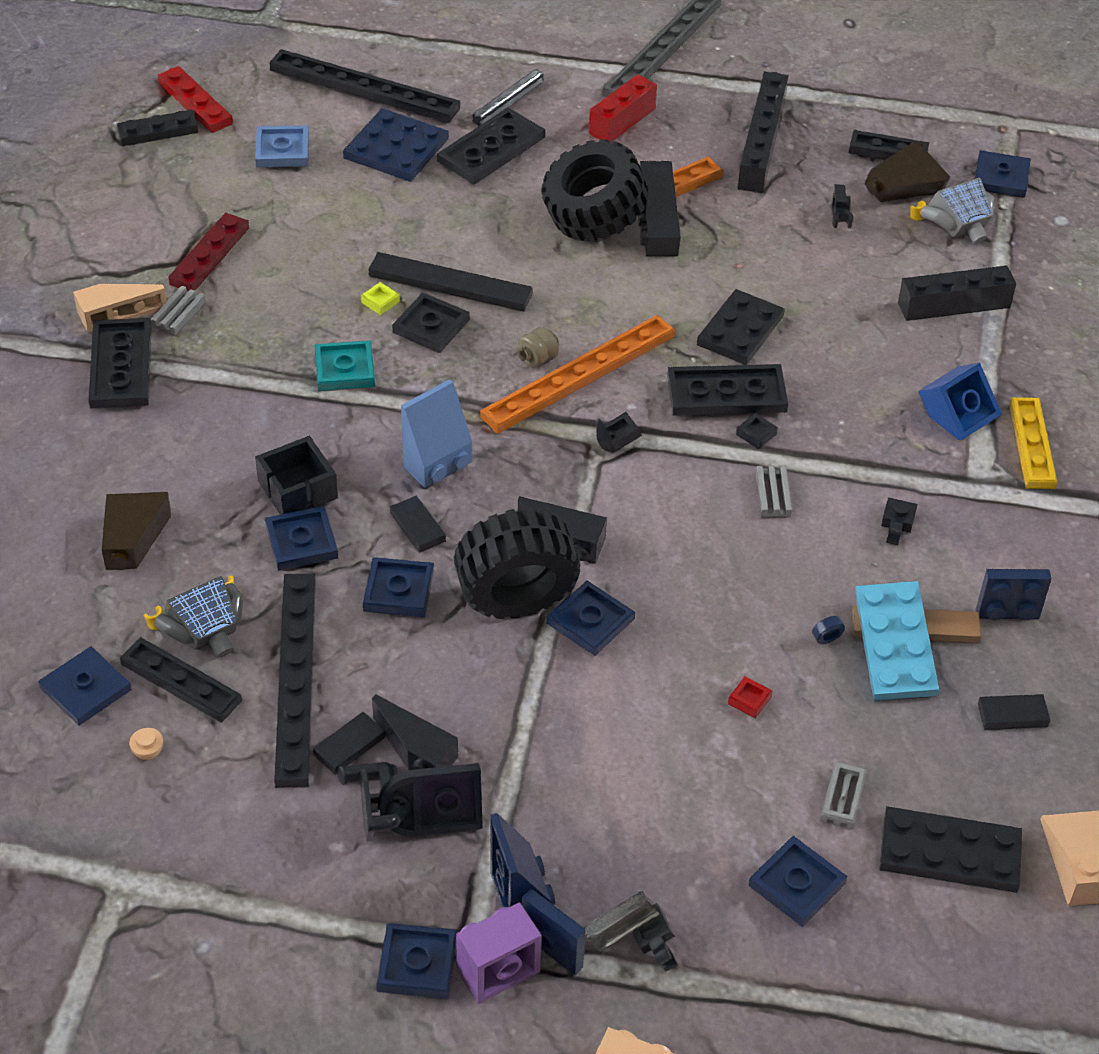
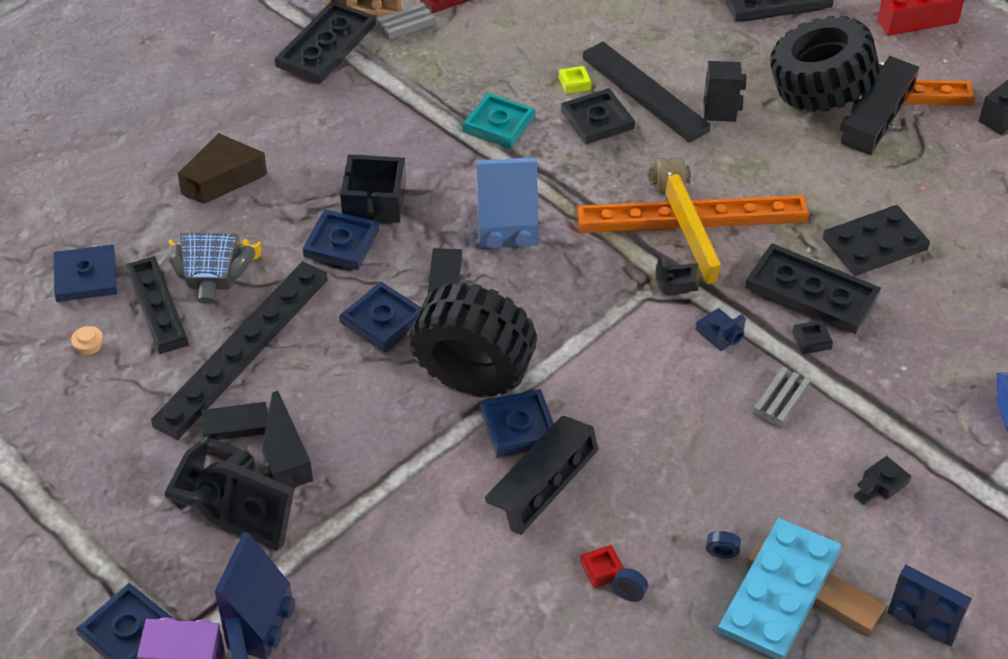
camera: 35 degrees right, 0 degrees up
black slope [517,496,607,564] -> none
none -> black panel [485,416,599,535]
none -> dark blue tile [612,568,649,602]
none -> yellow tile [665,174,721,284]
none -> dark blue bracket [696,308,746,351]
none -> black brick [703,61,747,122]

